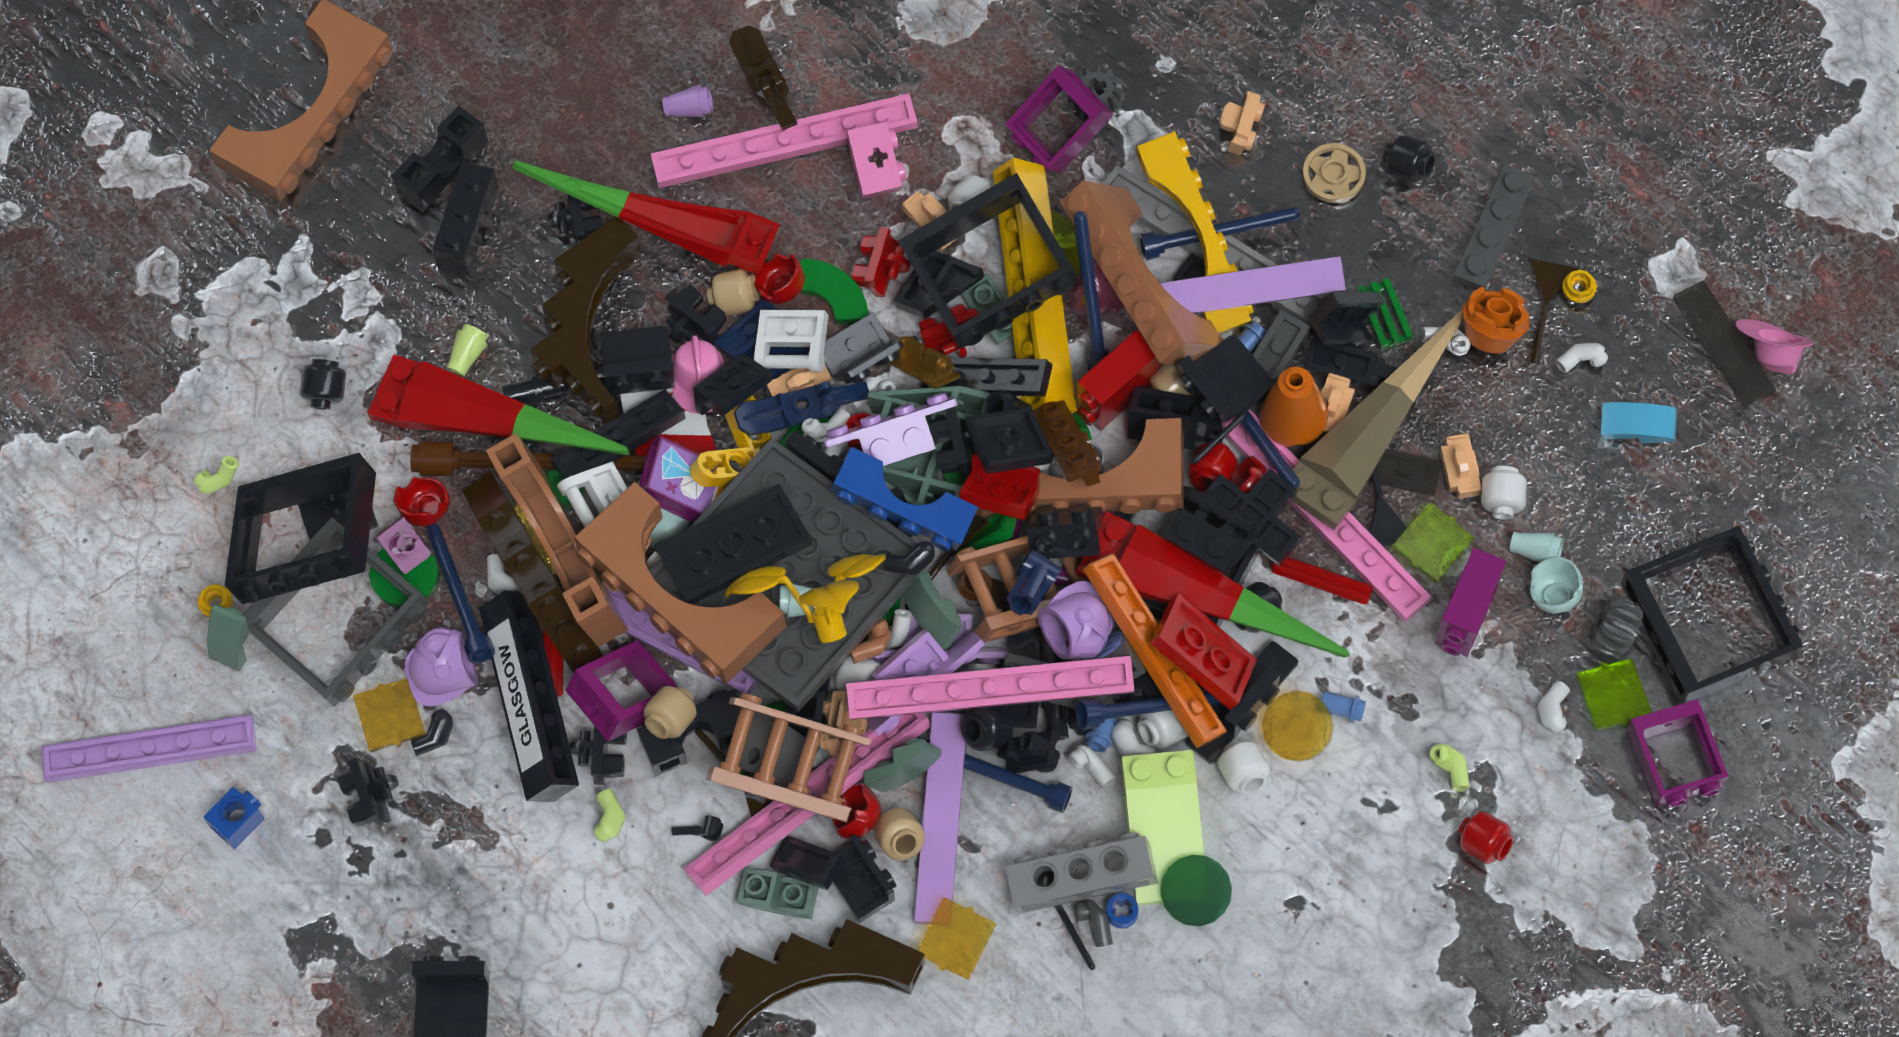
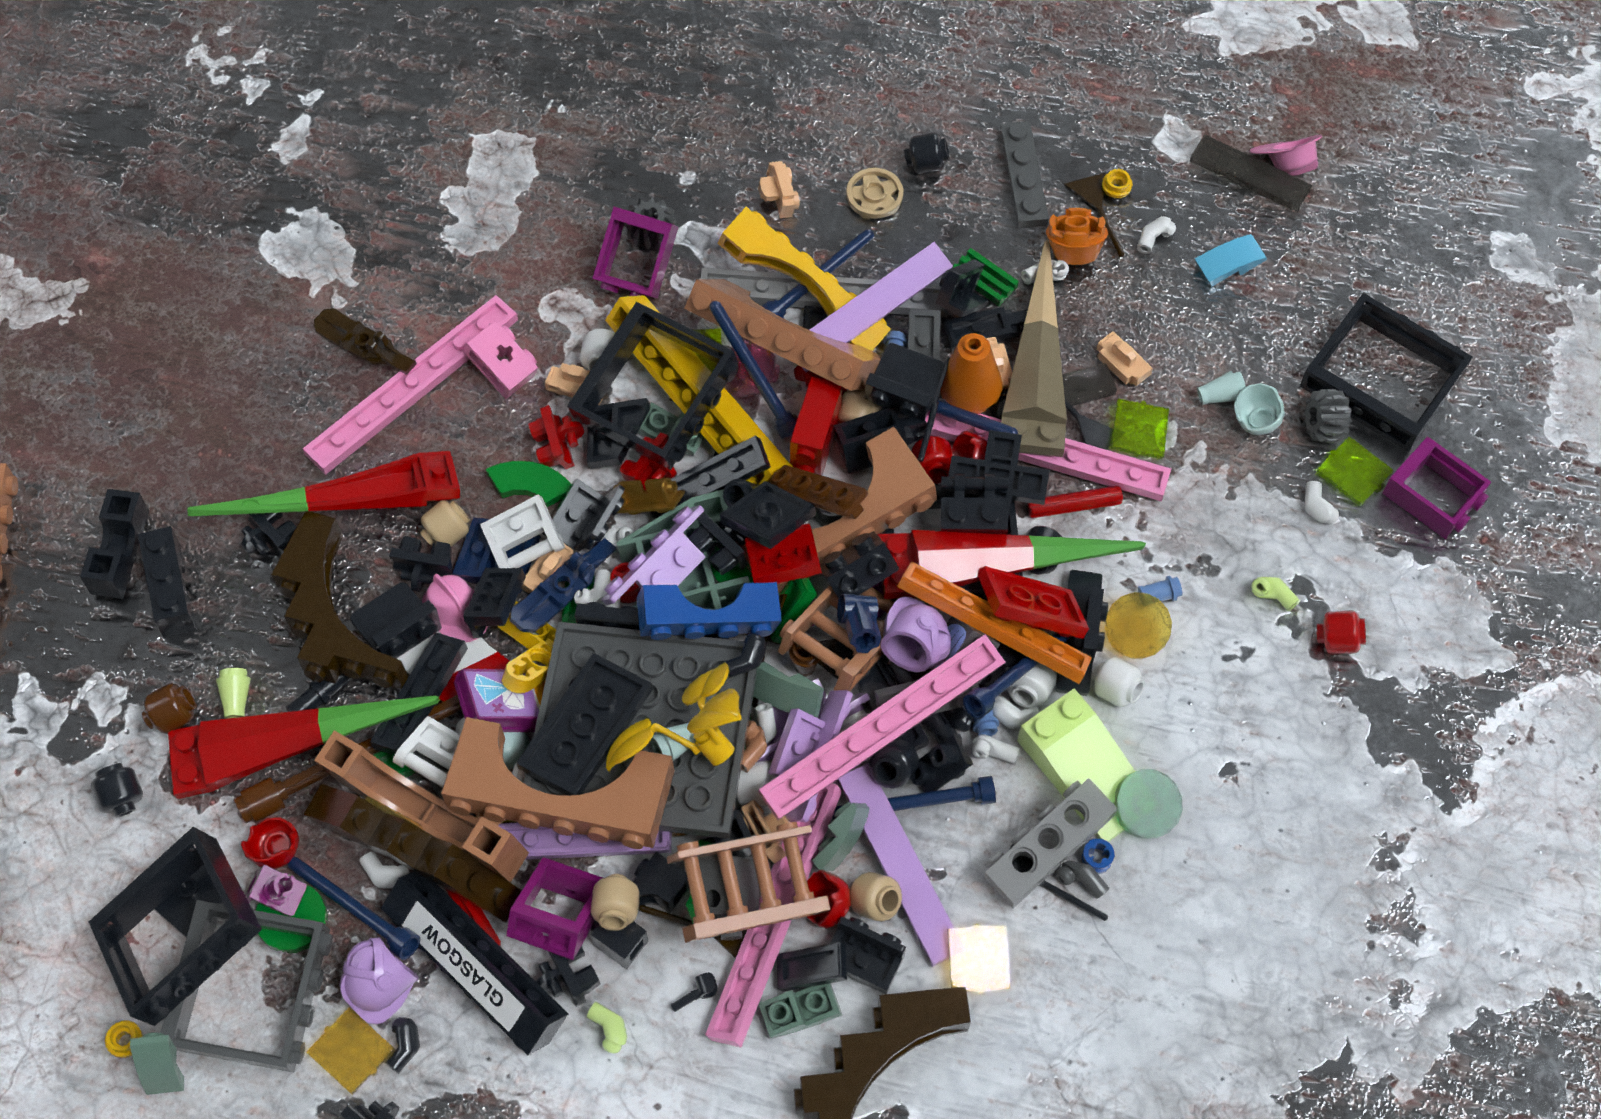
camera: 35 degrees left, 5 degrees down
yellowish green arm [194,456,239,494] -> none
lavender cone [662,84,713,117] -> none
red hair [754,253,805,304] -> none
magenta window [1435,547,1506,657] -> none
white head [1481,466,1527,520] -> none
none -> reddish brown head [142,683,197,734]

